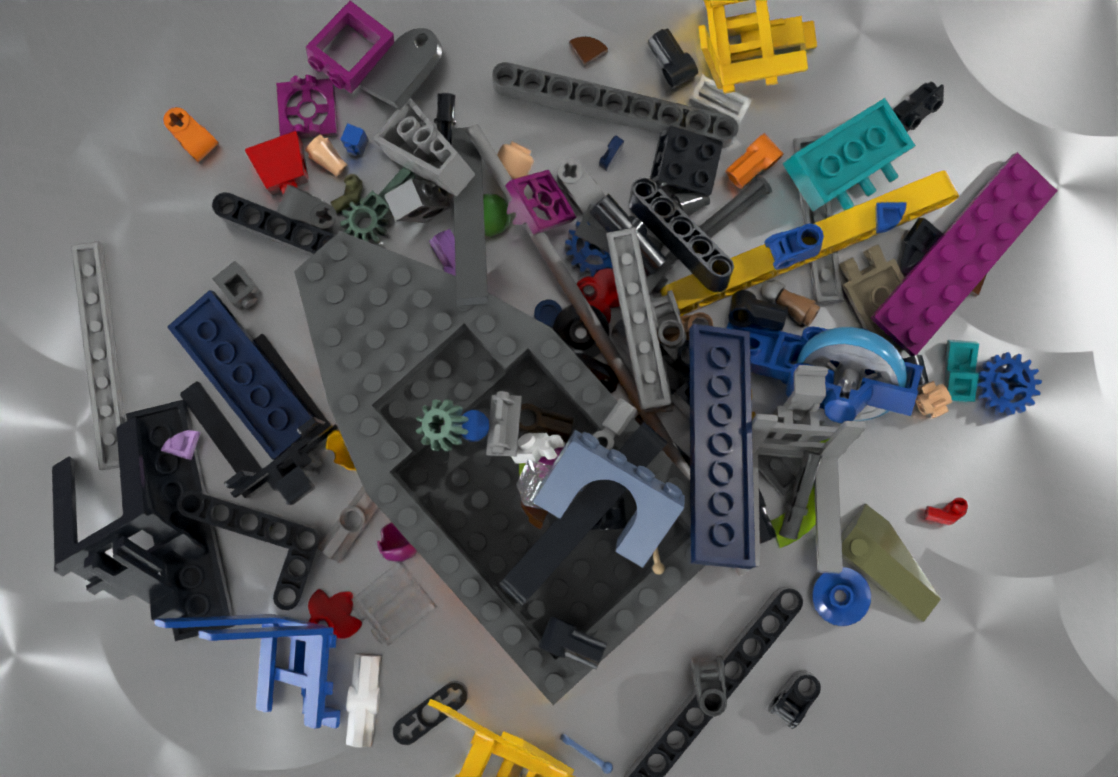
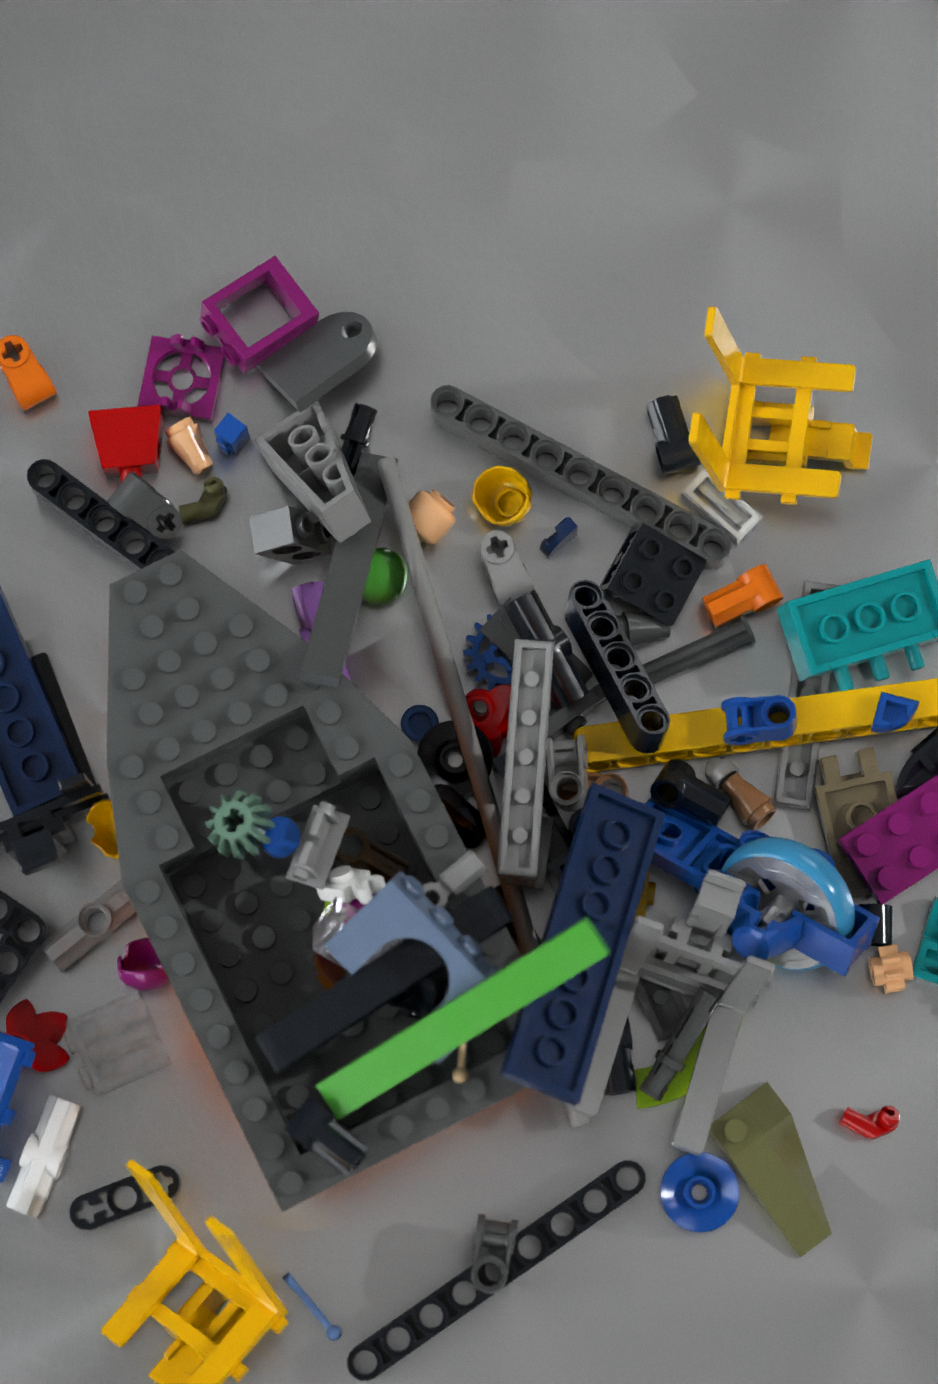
camera: 20 degrees right, 5 degrees down
dark grey brick [212,261,261,309] -> none
sand green gear [340,167,416,244] -> none
magenta piece [505,169,577,235] -> none
reddish brown tile [569,36,608,67] -> none
black piece [768,670,821,729] -> none
none -> bright green tile [316,916,611,1120]
none -> yellow hair [472,465,533,527]

